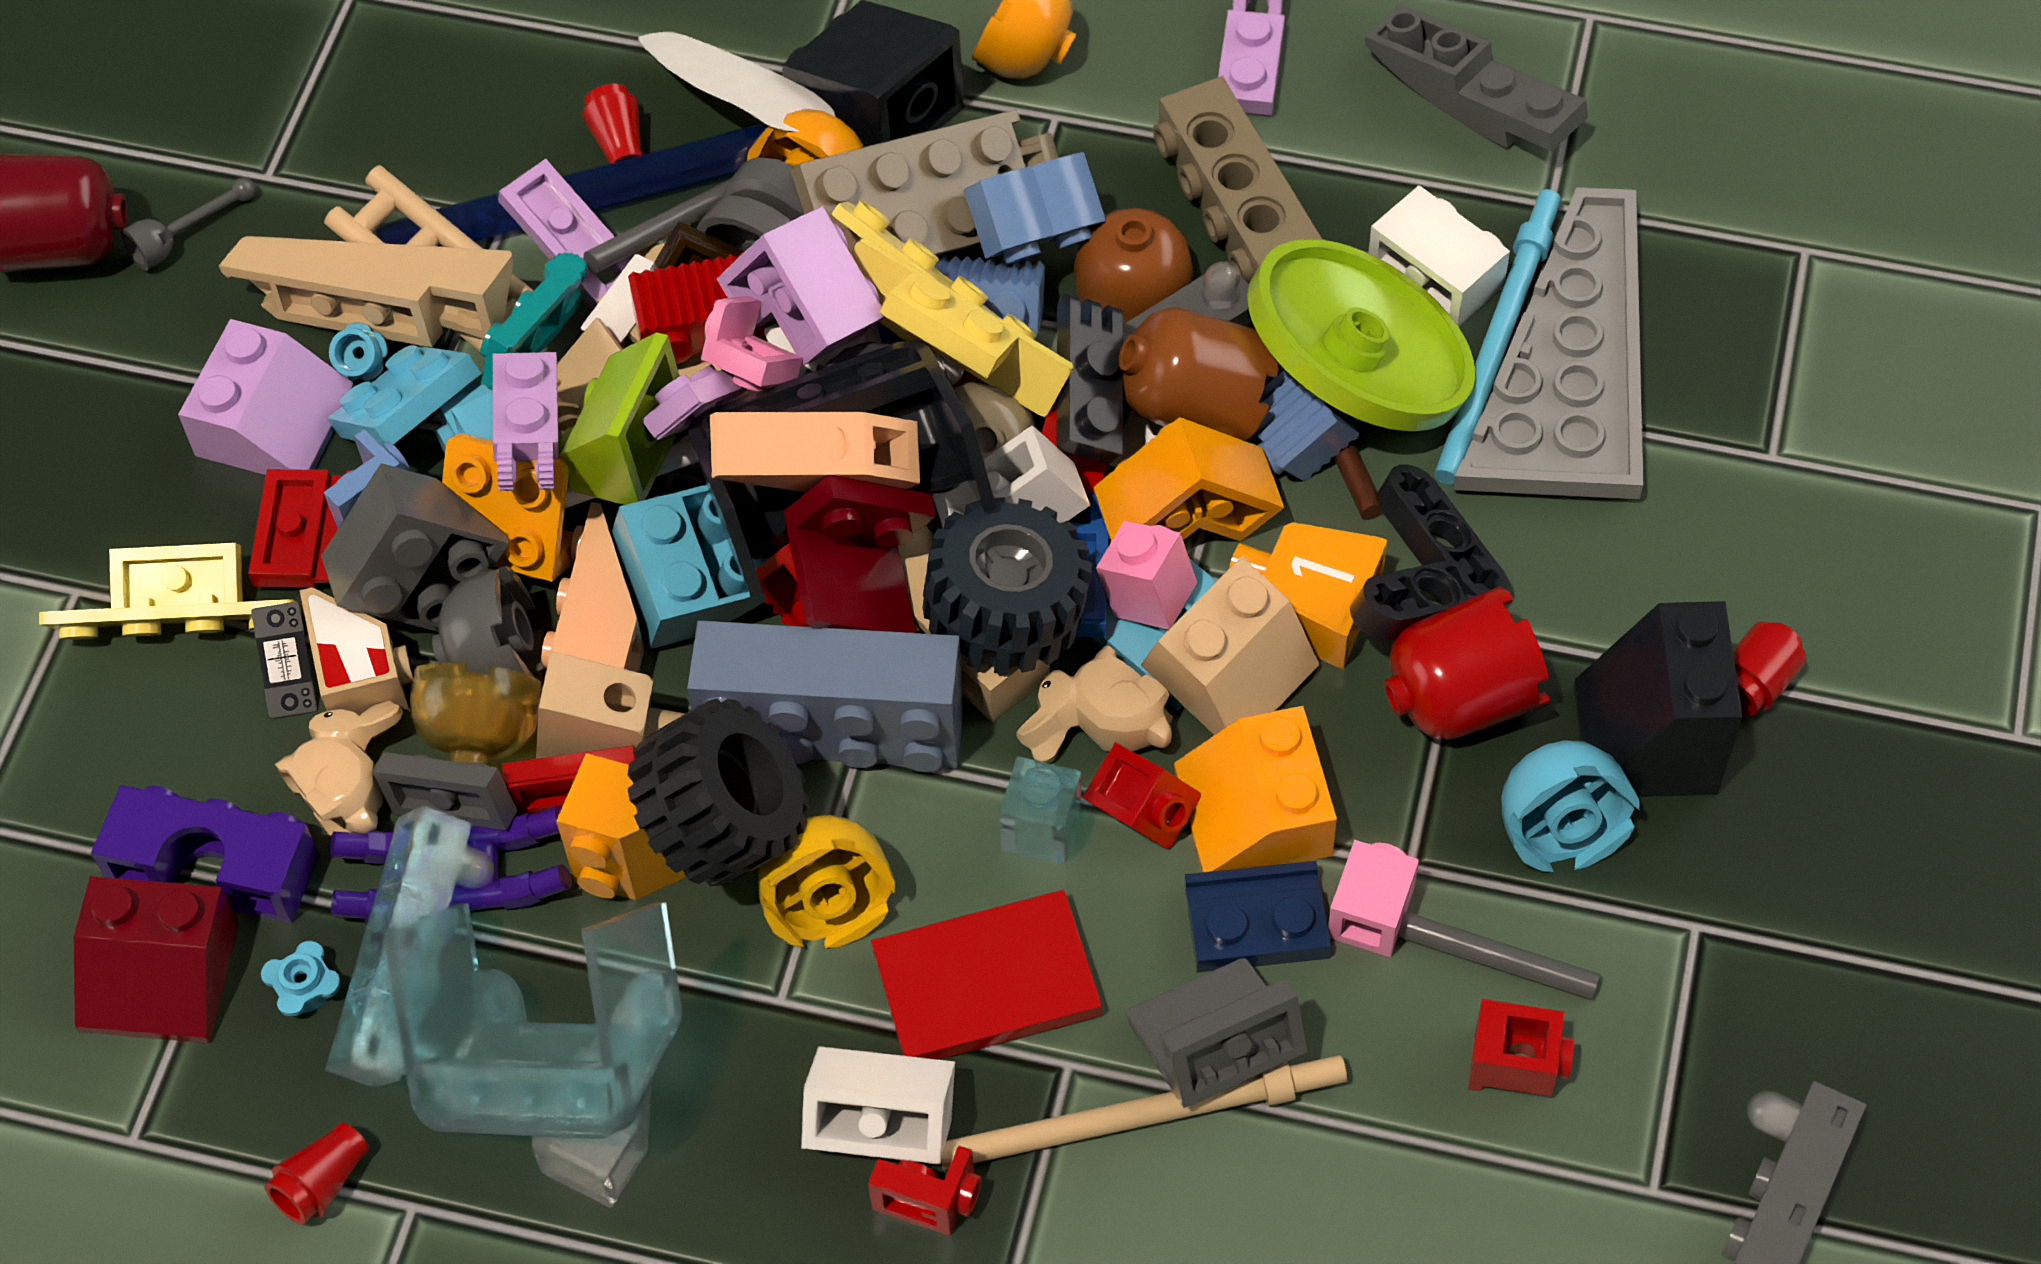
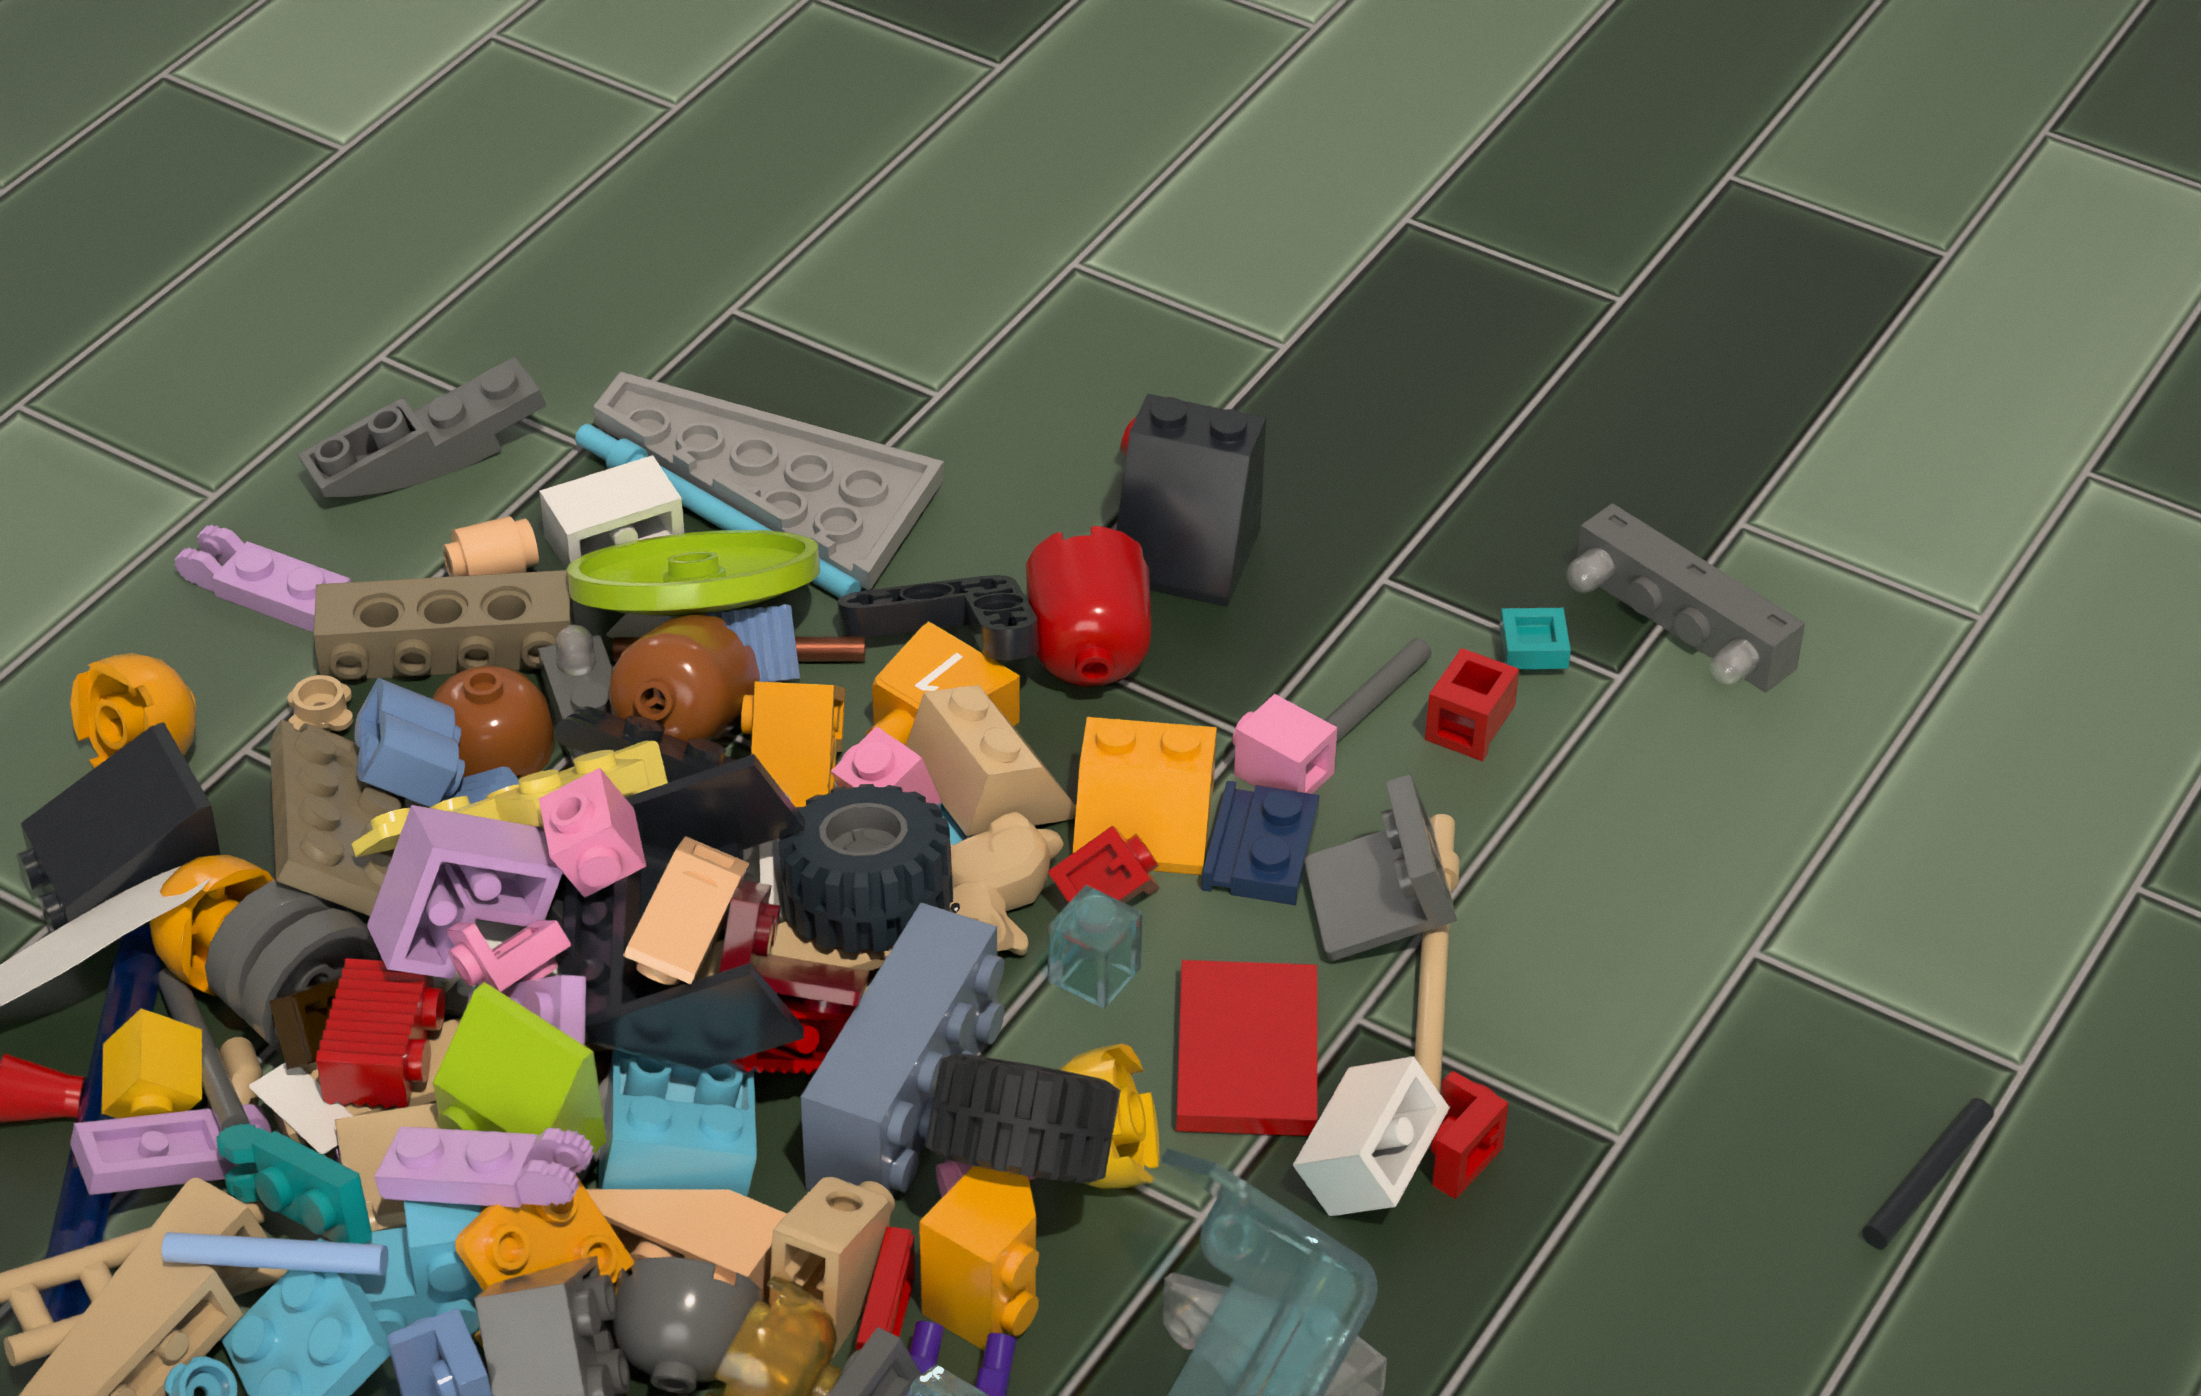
camera: 75 degrees left, 15 degrees down
medium azure cylinder [1501,740,1639,872] -> none
none -> yellow brick [102,1008,202,1119]
none -> light blue bar [162,1232,389,1275]
none -> tan plate [287,675,353,732]
none -> light nougat brick [443,516,539,577]
none -> bright pink brick [539,768,646,897]
none -> teal plate [1499,608,1571,670]

